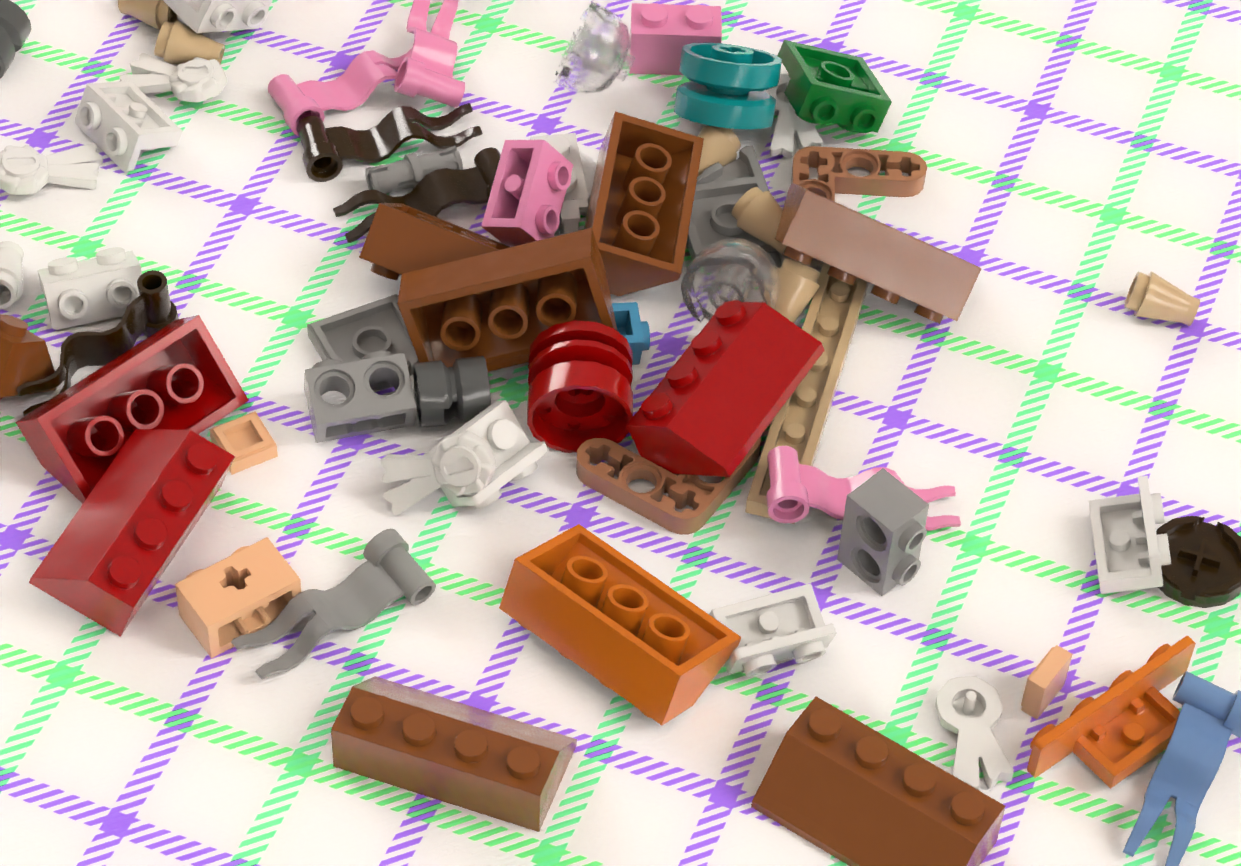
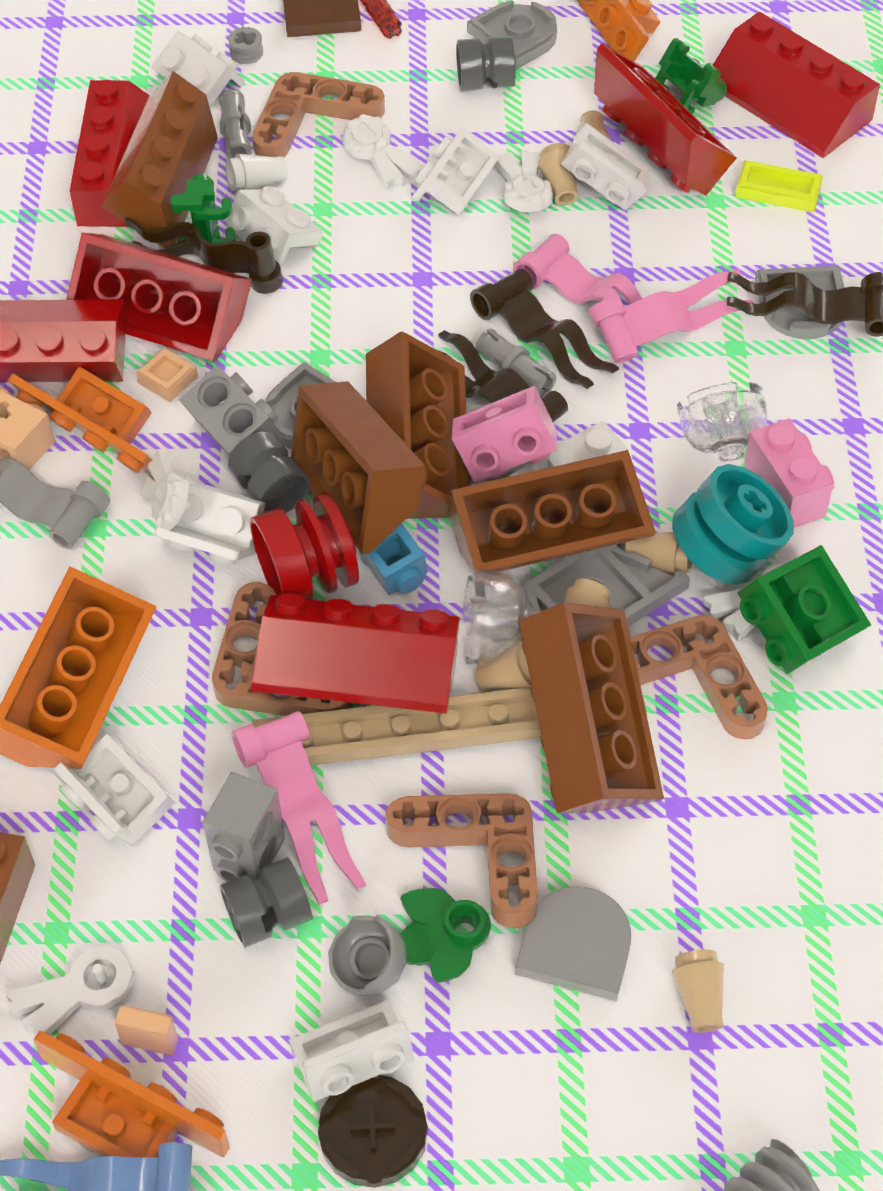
camera: 70 degrees right, 5 degrees up
none -> orange bracket [8,366,152,473]
none -> green piece [170,174,236,243]
none -> dark grey wheel [219,857,313,948]
none -> light grey hair [328,915,407,996]
none -> nougat beam [385,793,538,929]
none -> green plate [400,888,491,983]
none -> light grey tile [515,886,631,1001]

